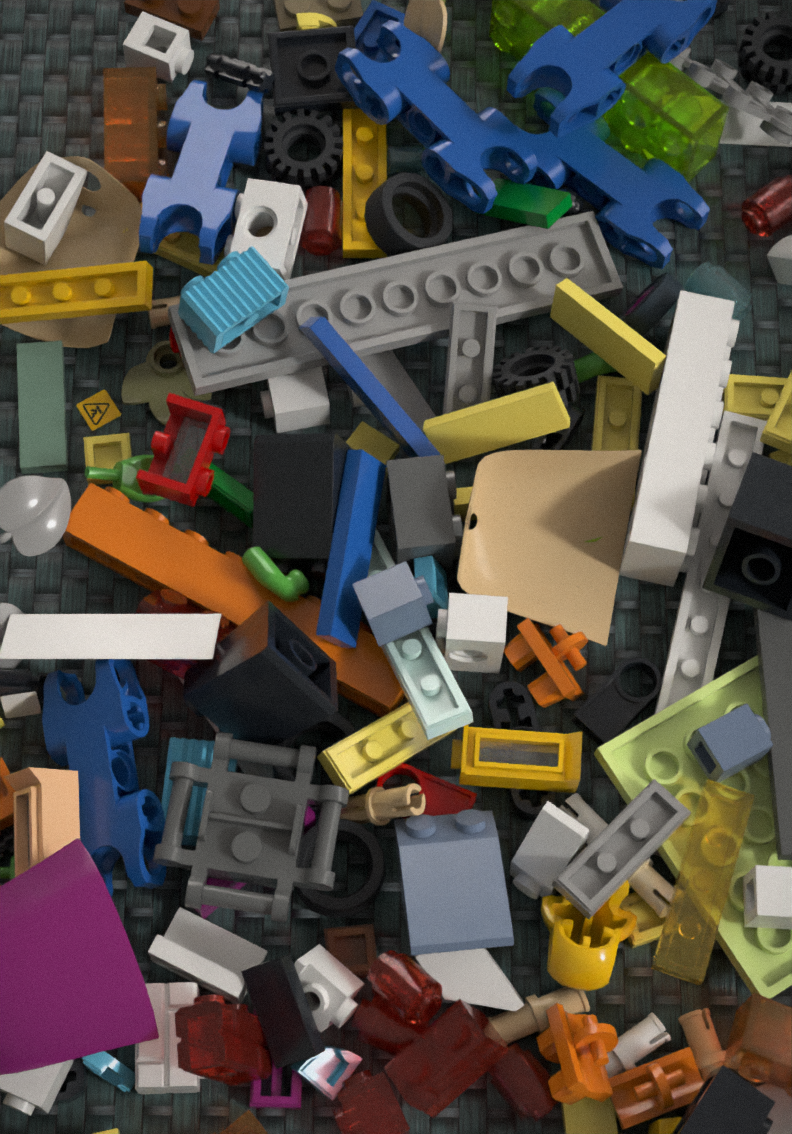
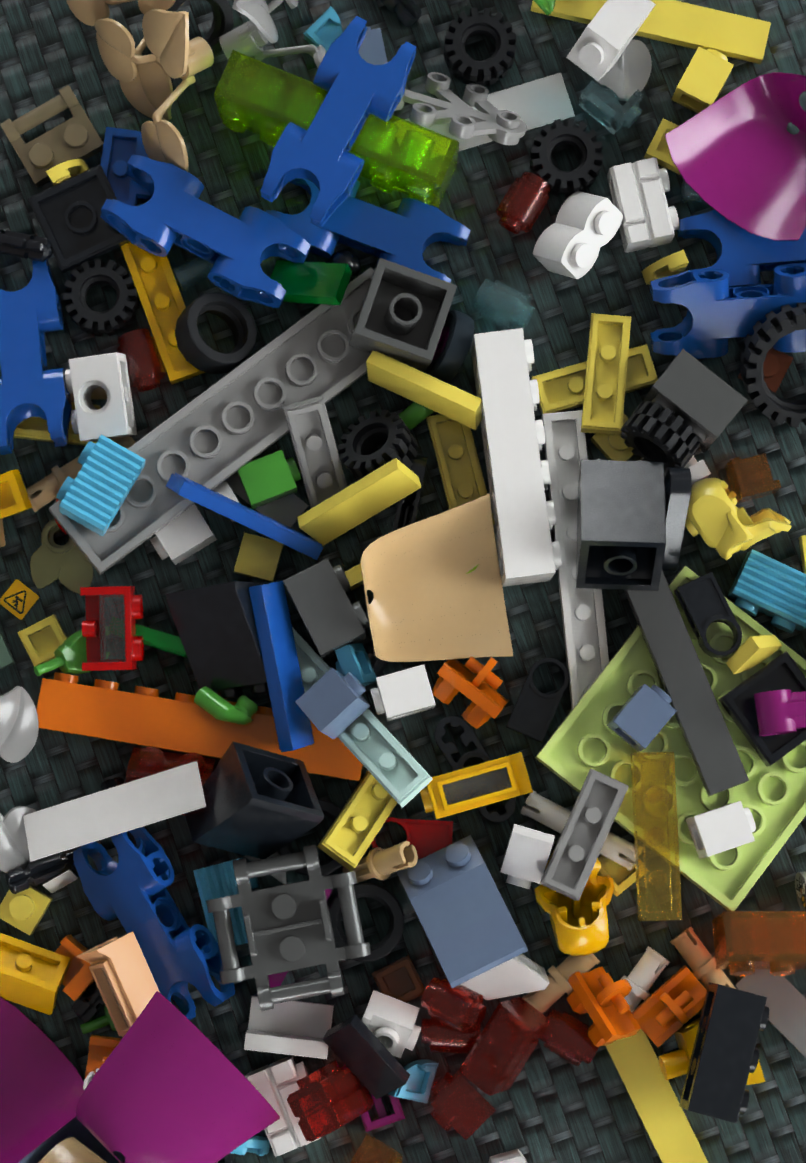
camera: 20 degrees left, 15 degrees up
none -> bright green brick [237,450,301,509]
none -> dark grey brick [349,258,457,372]

